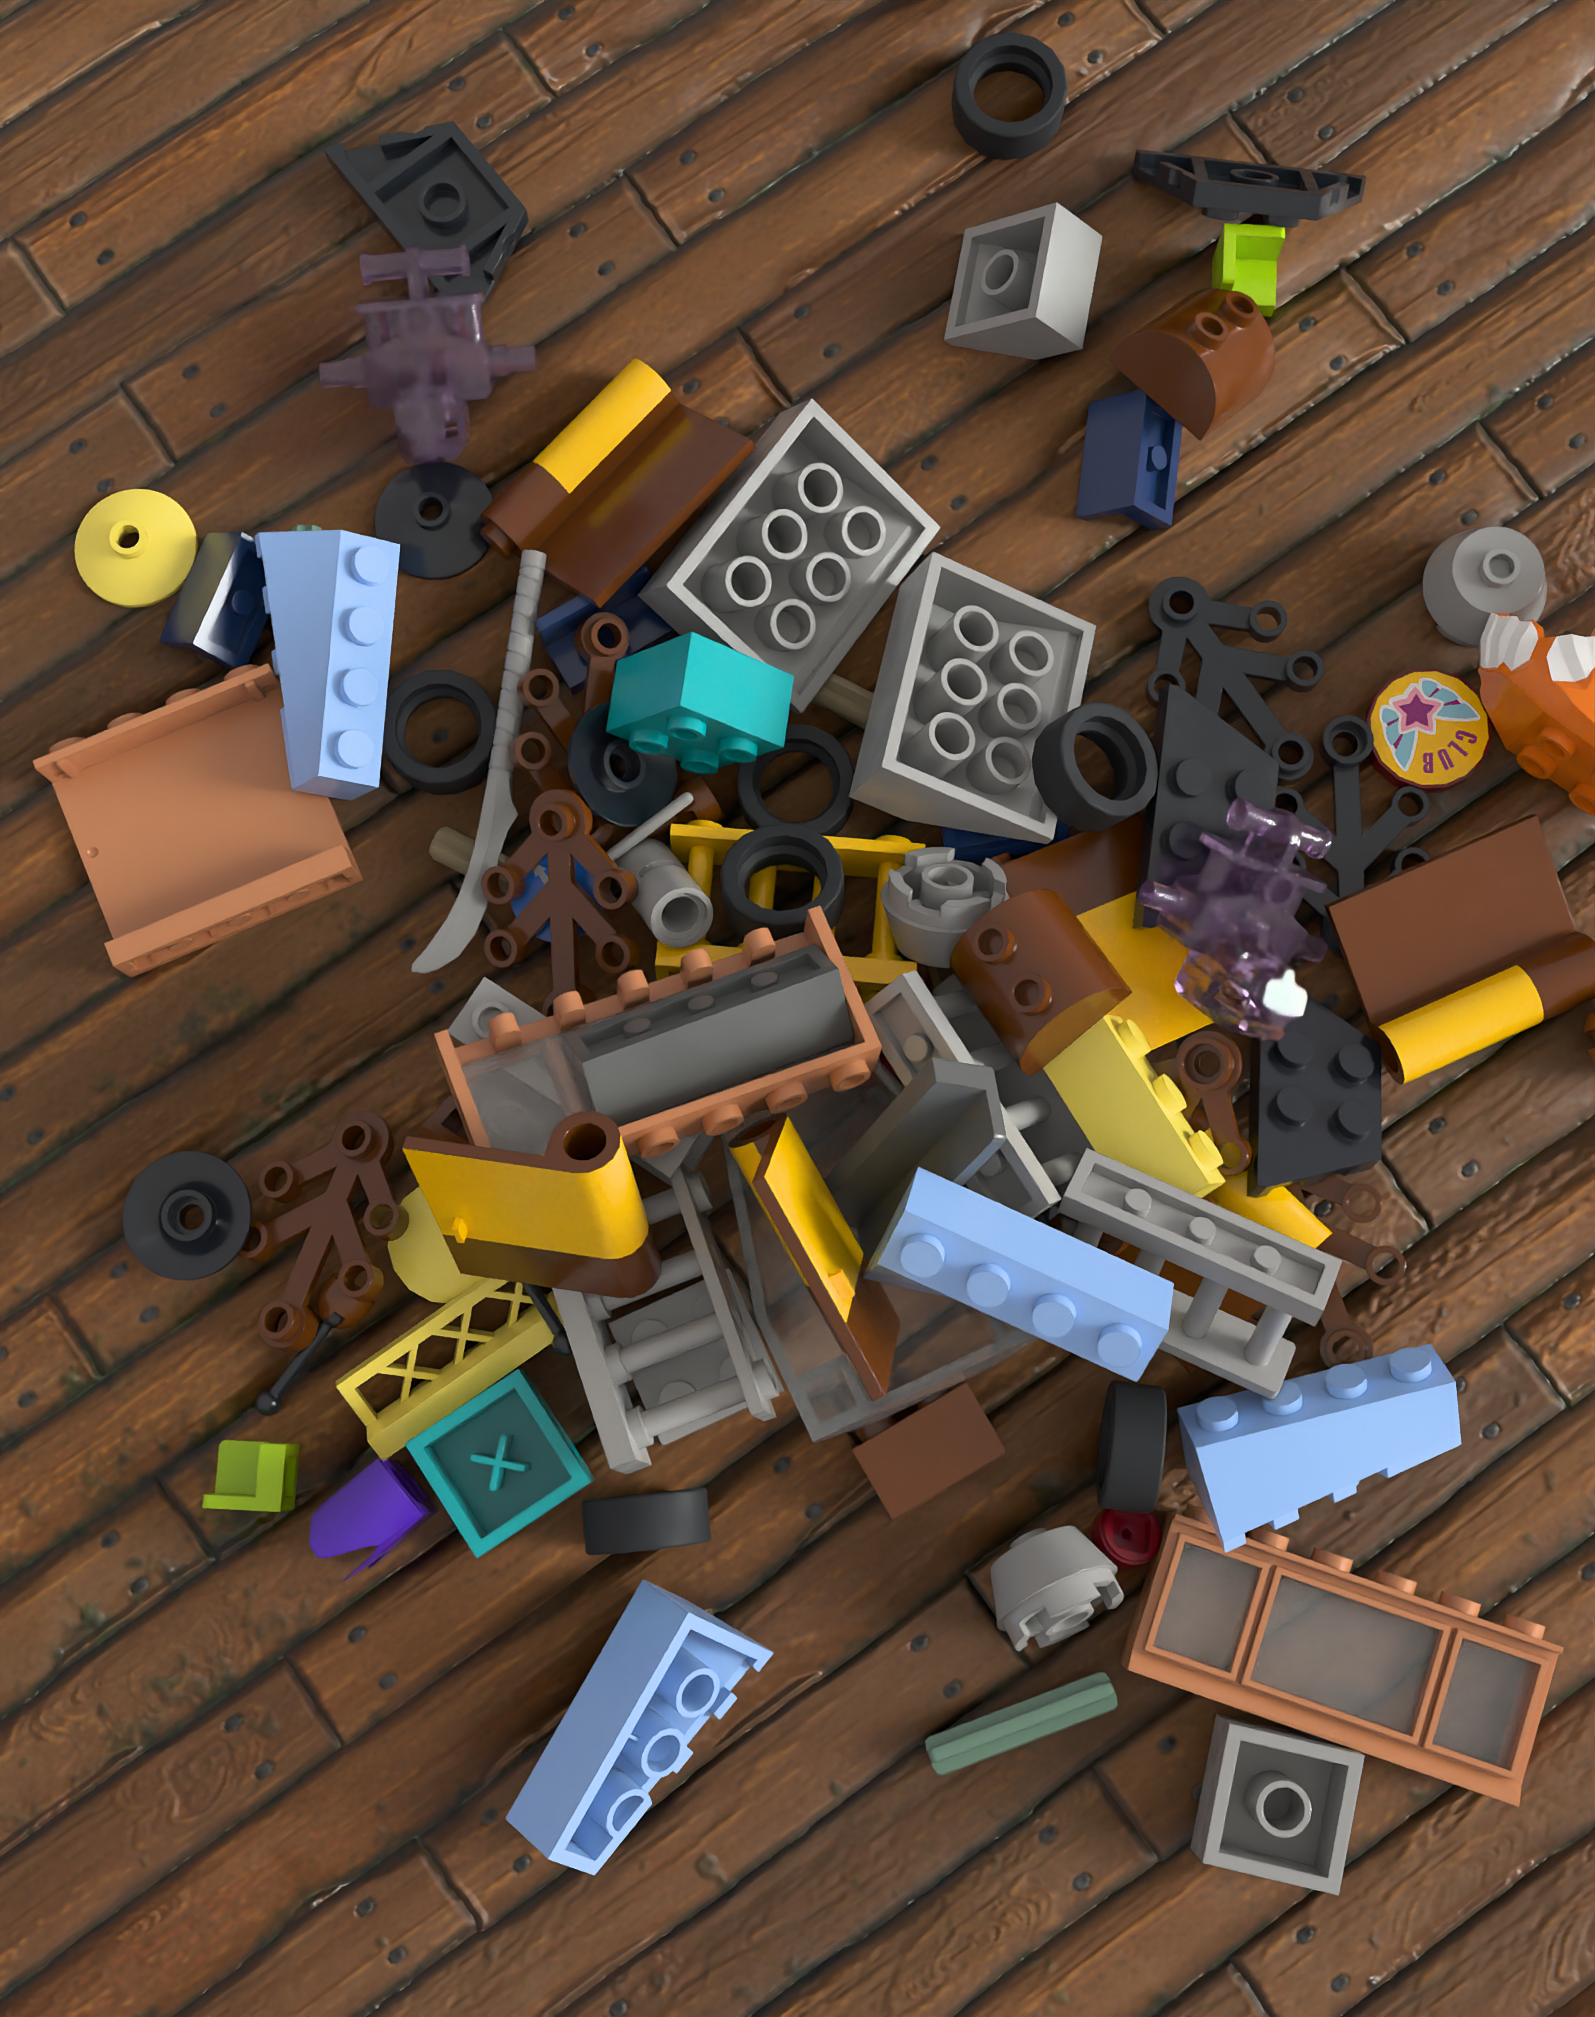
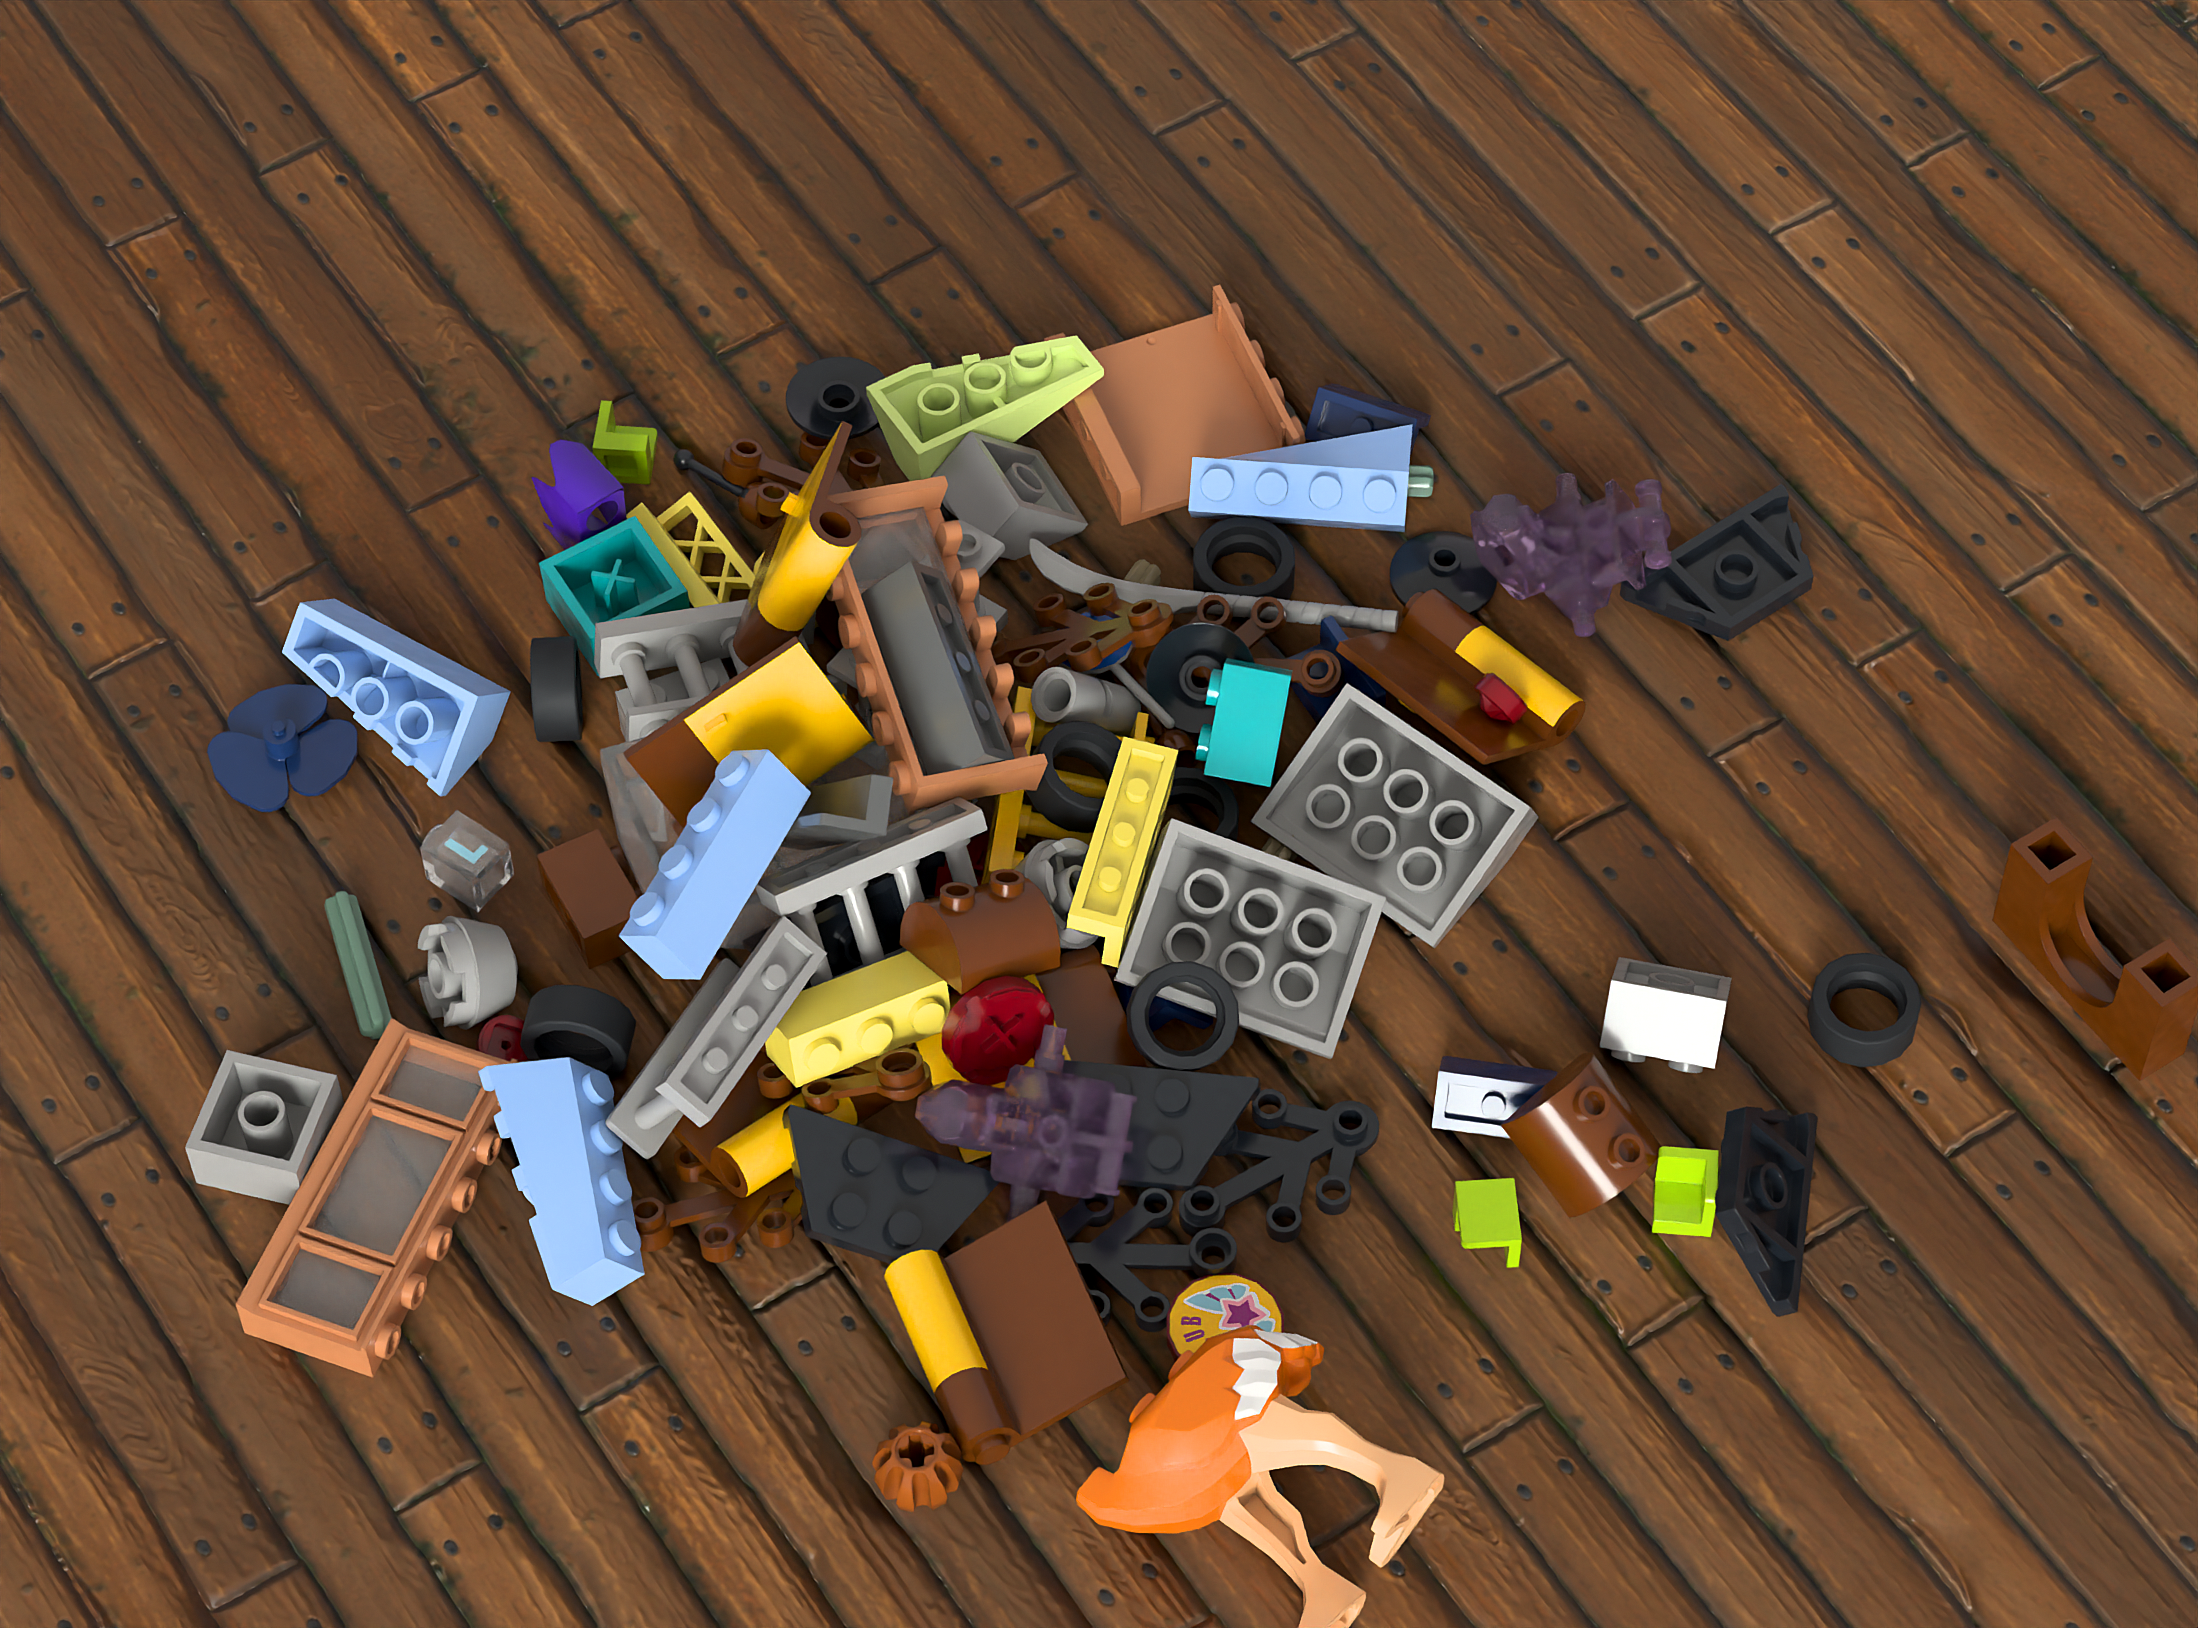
camera: 90 degrees right, 25 degrees down
light yellow dish [74,489,198,608] -> none
light grey cone [1423,527,1547,649] -> none
none -> dark blue piece [207,684,358,812]
none -> clear brick [420,810,514,912]
none -> yellowish green wedge [866,335,1104,481]
none -> light grey slope [931,431,1088,560]
none -> dark red tile [942,976,1054,1086]
none -> light yellow fence [1066,737,1179,968]
none -> lime panel [1452,1178,1522,1268]
none -> dark red tile [1474,672,1528,725]

